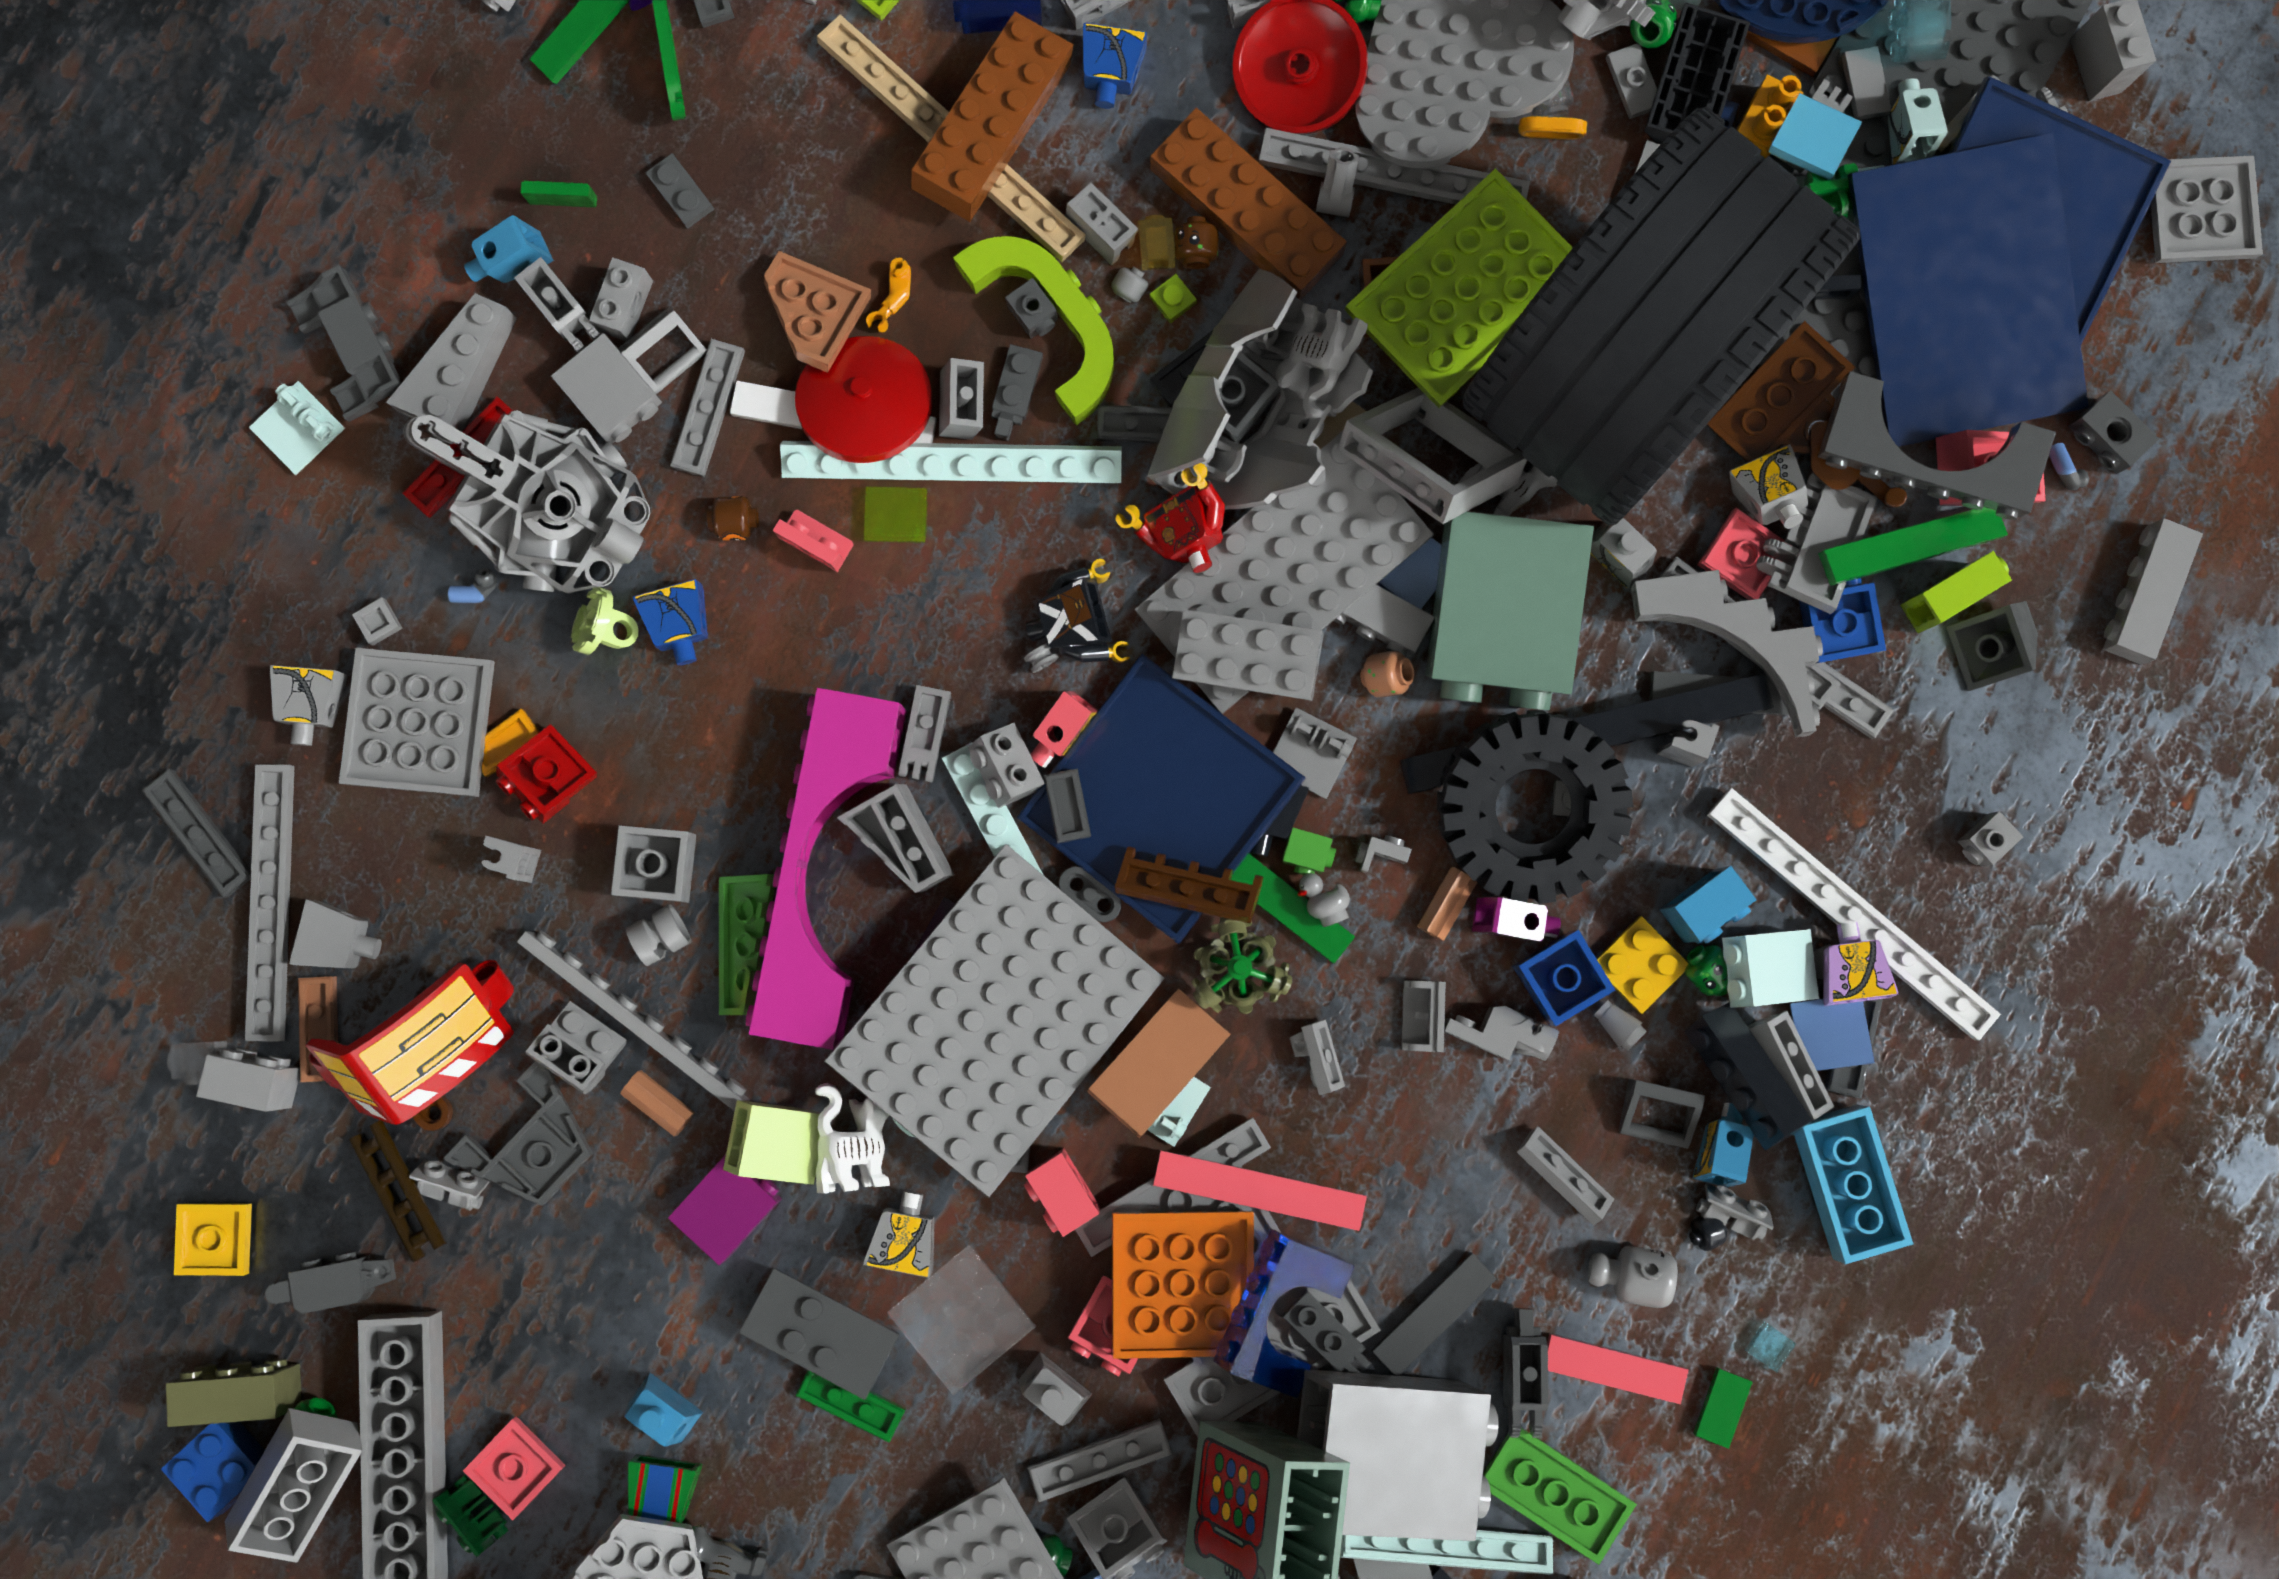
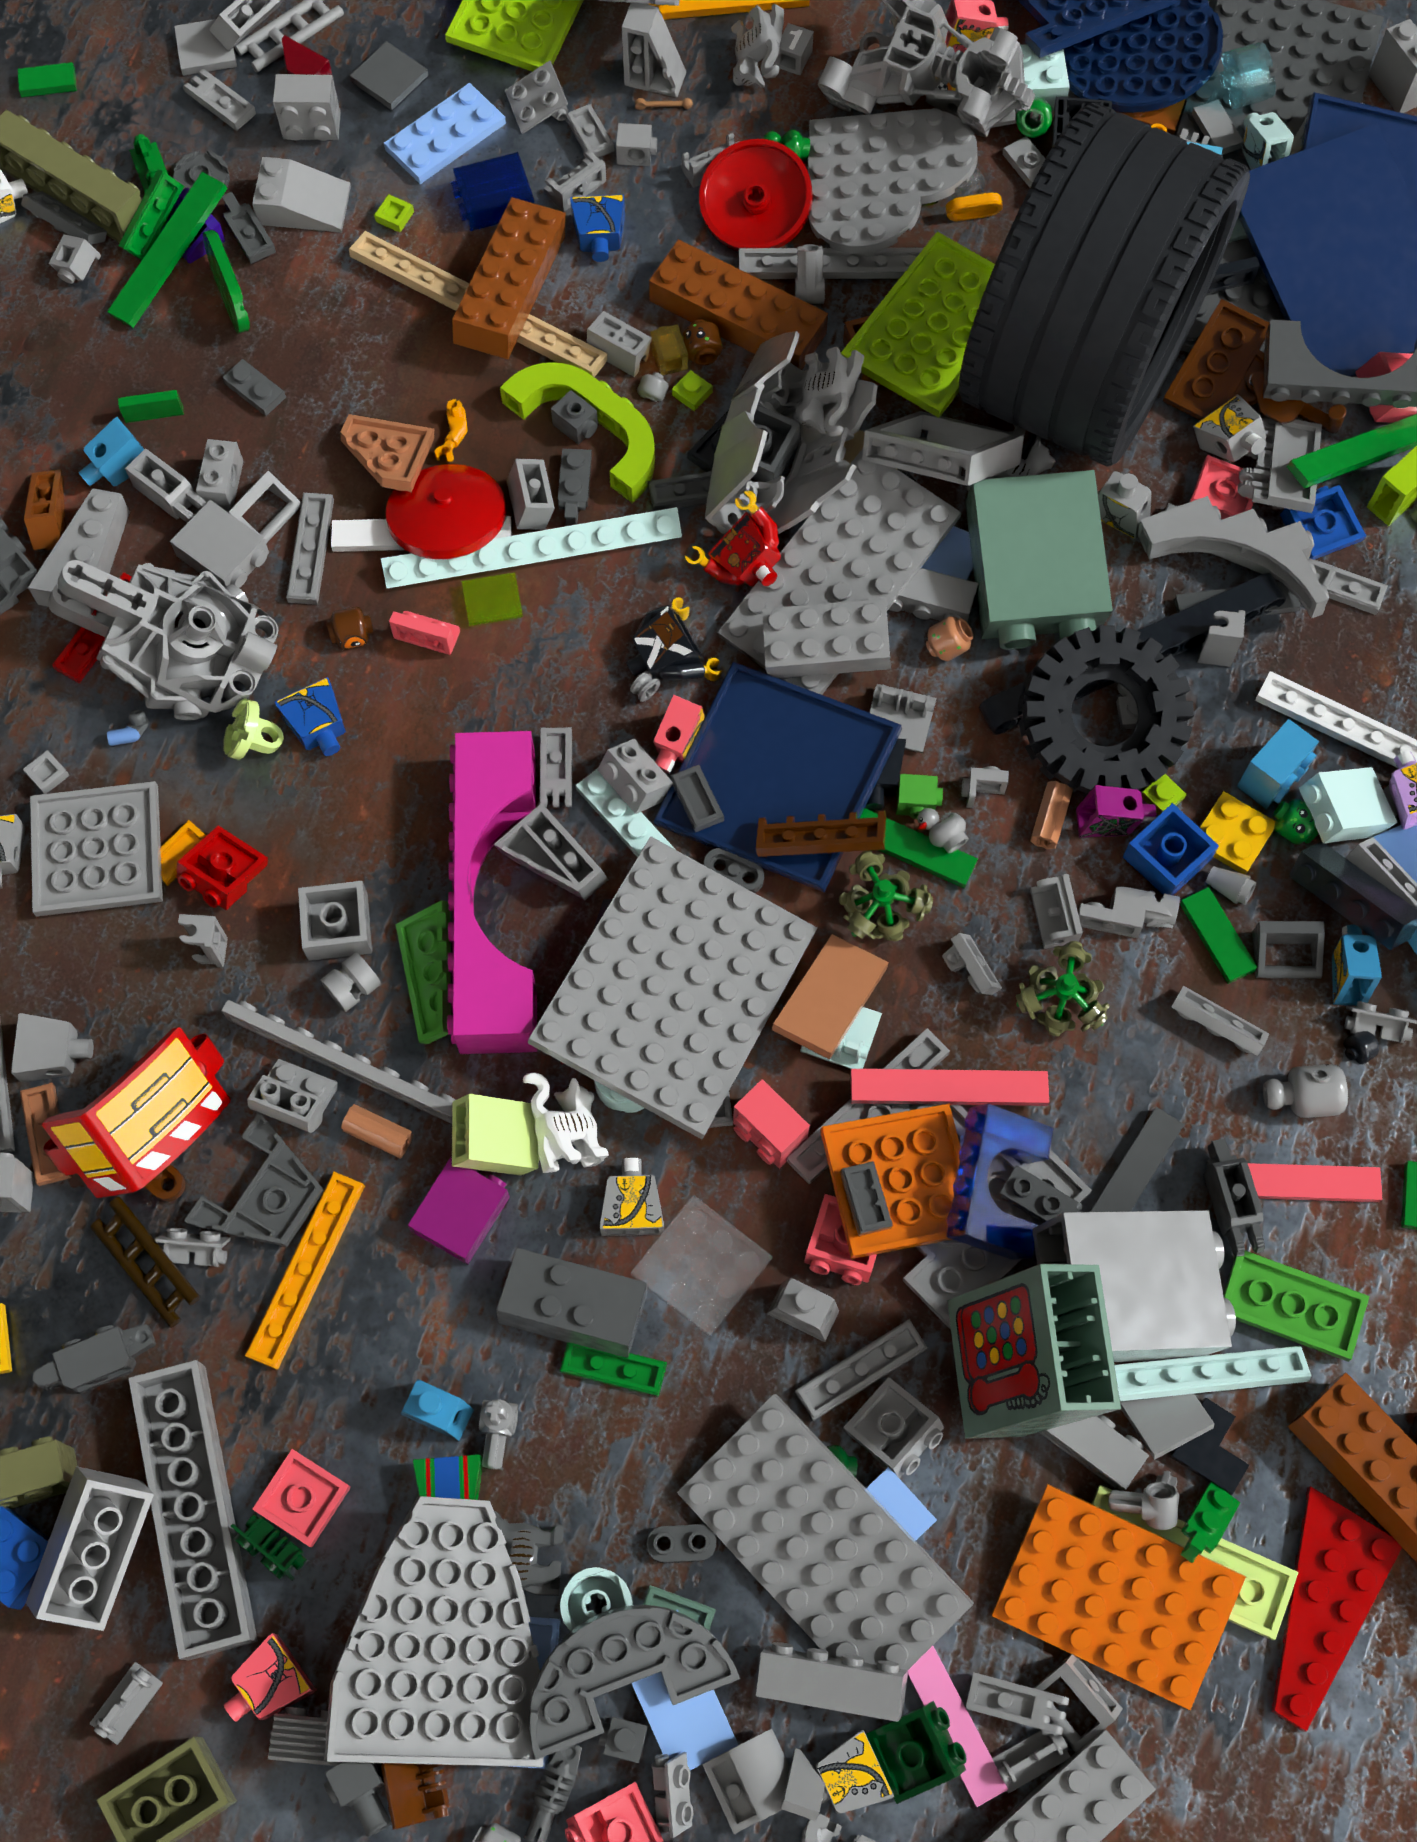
camera: 15 degrees left, 15 degrees down
none -> dark orange slope [24,469,66,550]
none -> light orange tile [245,1171,365,1370]
none -> light grey axle [479,1399,518,1470]
none -> dark grey plate [840,1161,893,1236]
none -> olive plant [1016,941,1110,1036]
none -> lime plate [1141,774,1187,815]
none -> green tile [1180,887,1258,984]

